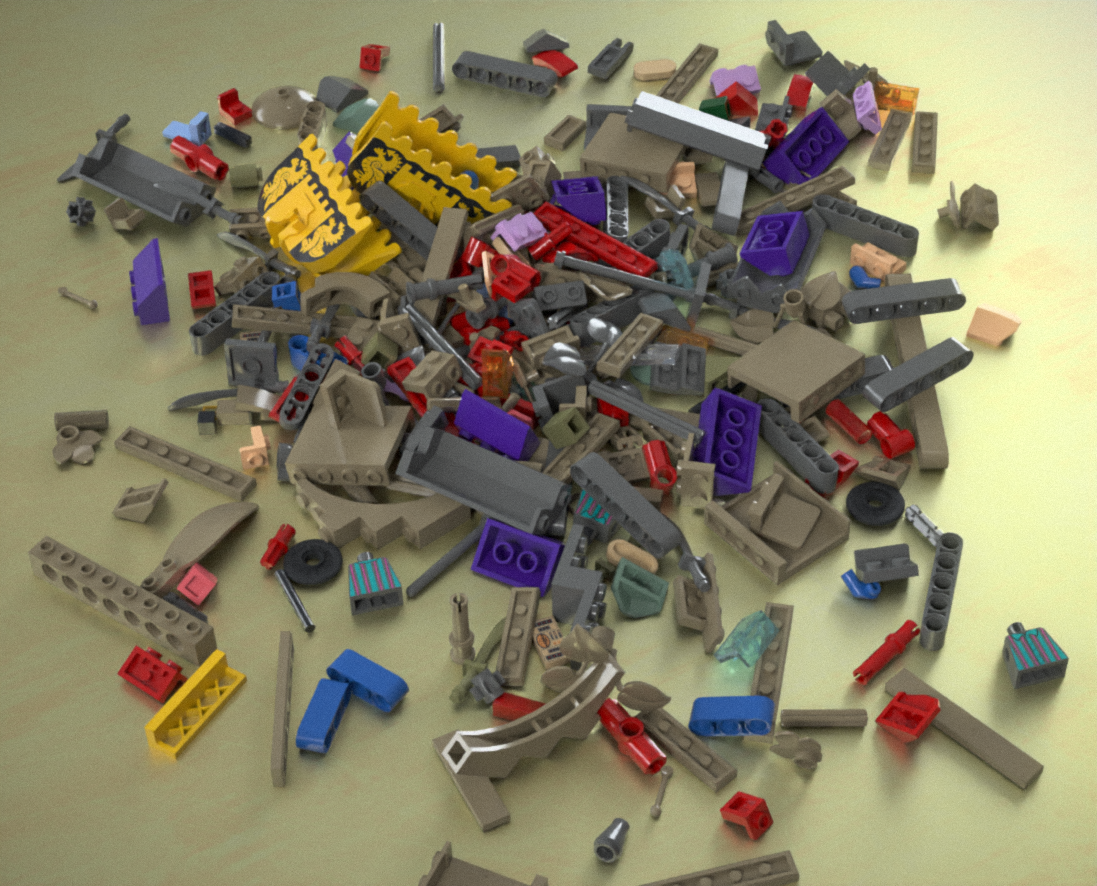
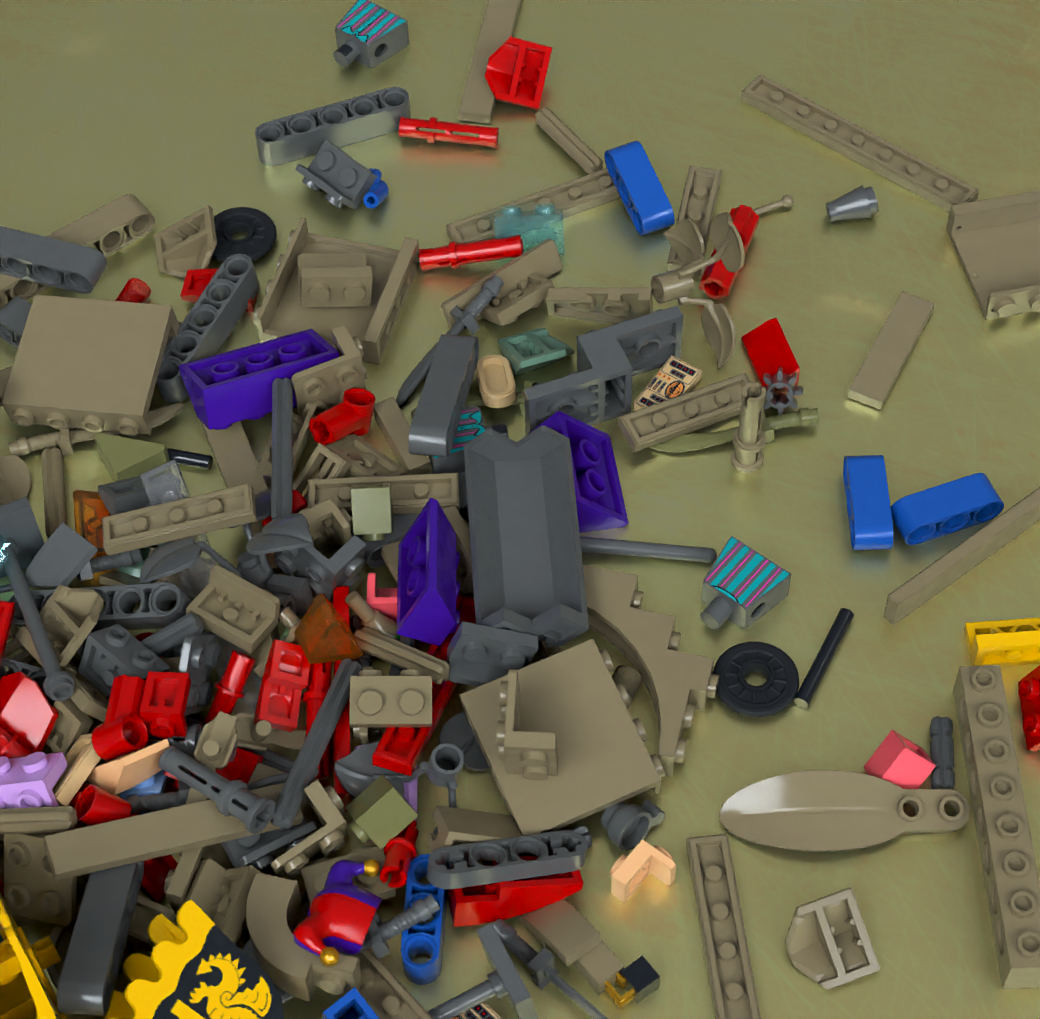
camera: 125 degrees left, 10 degrees up
red axle [260,524,296,570] -> none
dark tan arch [442,653,625,778] -> none
red bracket [720,791,773,840] -> none
dark tan plate [769,731,822,769] -> none
red piece [867,411,915,459] -> none
axle [905,504,944,547] -> none
none -> piece [293,859,382,966]
none -> red pin [419,235,524,271]
none -> dark tan wing [546,287,653,325]

